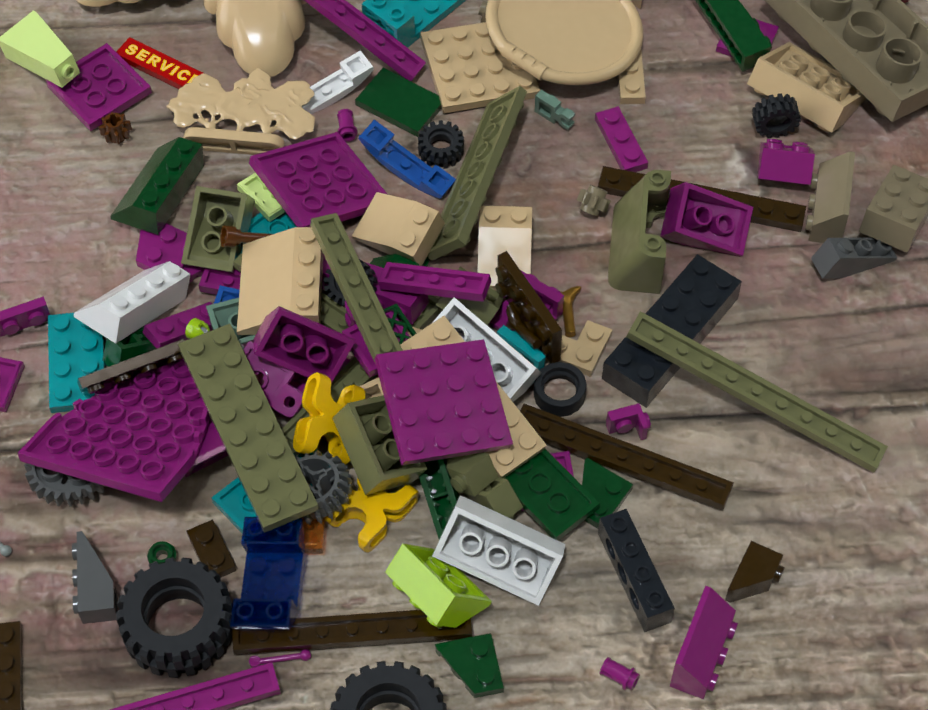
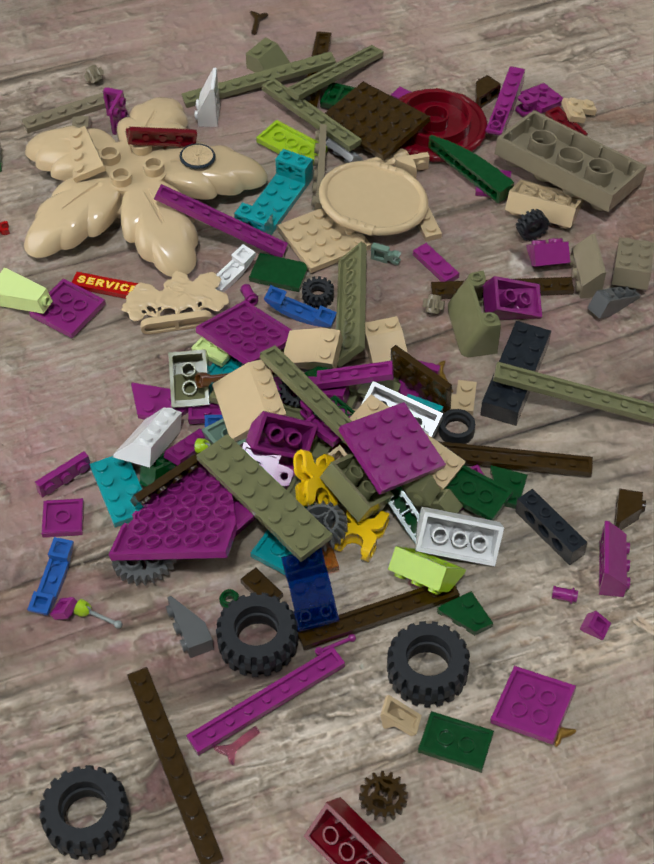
camera: 15 degrees left, 5 degrees down
reddish brown gear [99,112,132,144] -> none
dark green slope [110,137,204,235] -> none
dark brown piece [506,304,542,349] -> none
magenta bracket [606,403,651,440] -> none

